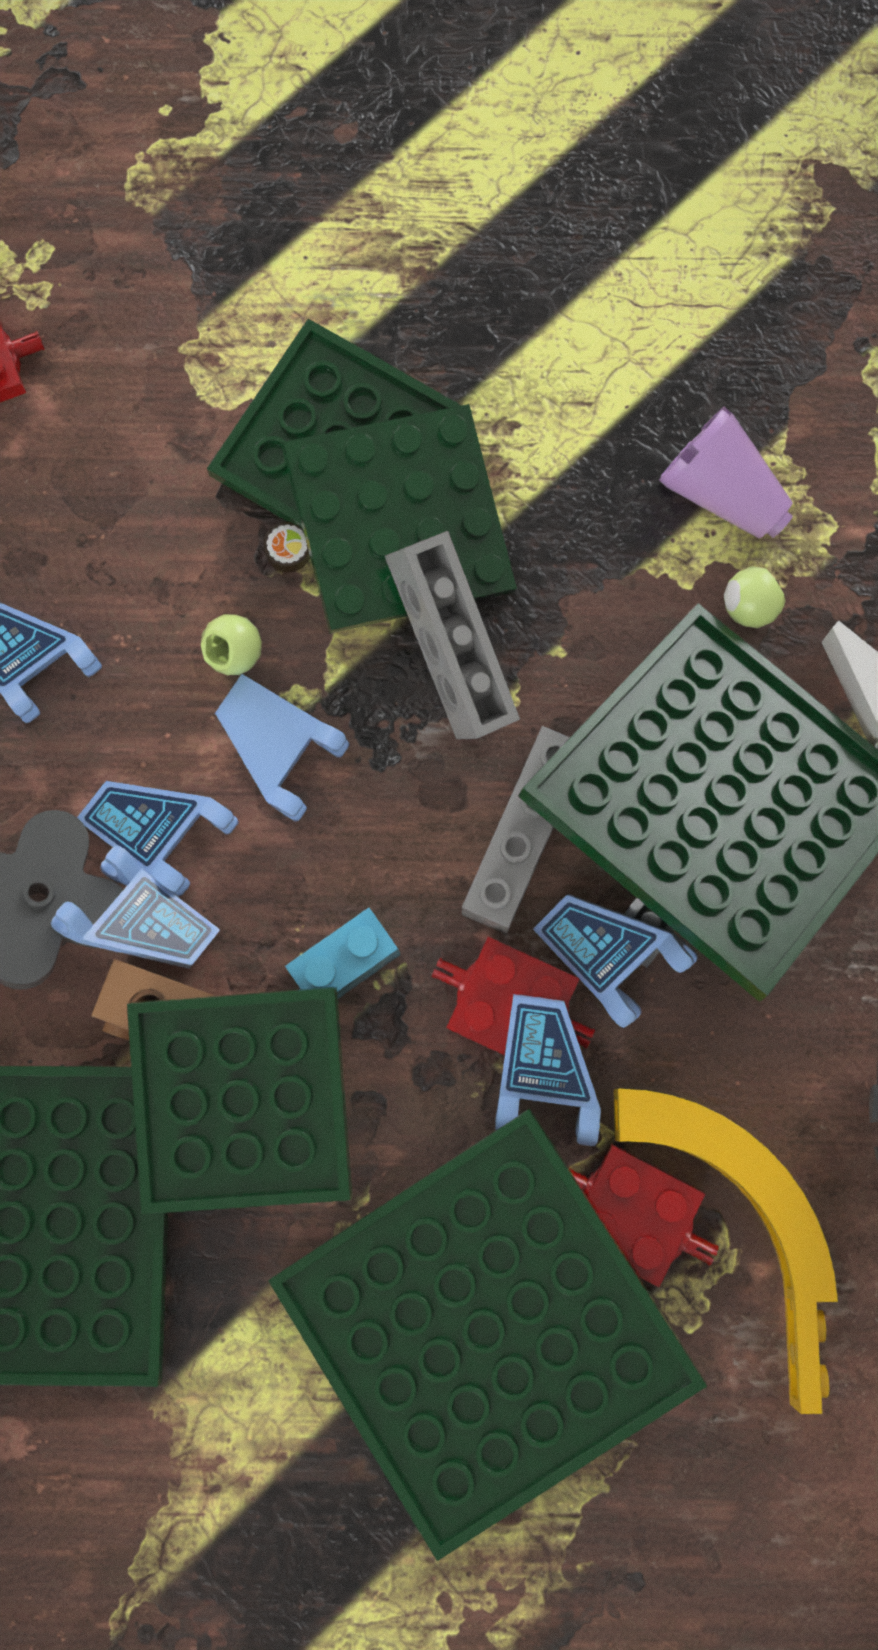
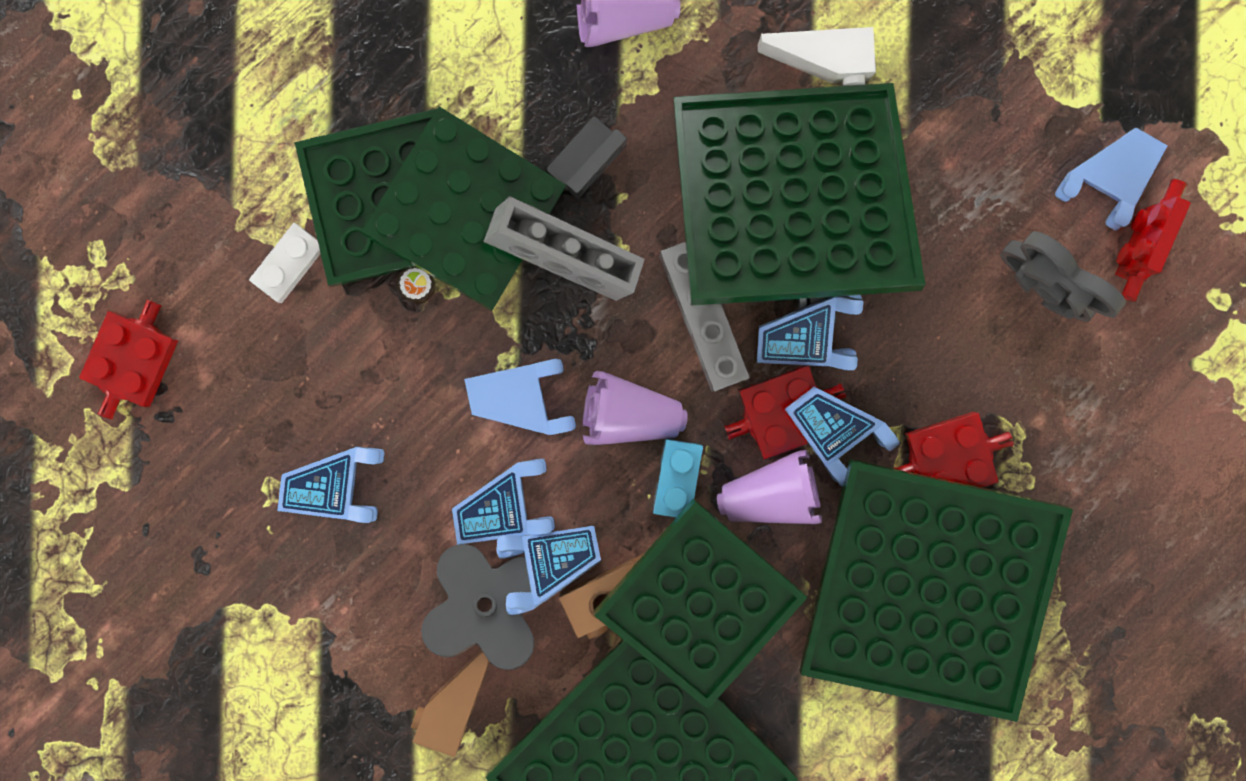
camera: 50 degrees left, 10 degrees up
yellowish green piece [201,614,262,675] -> none
yellow arch [613,1089,838,1414] -> none
yellowish green piece [724,566,786,628] -> none
none -> white plate [249,223,321,304]
none -> dark grey panel [547,117,627,200]
none -> lavender cone [583,370,687,445]
none -> lavender cone [717,449,822,524]

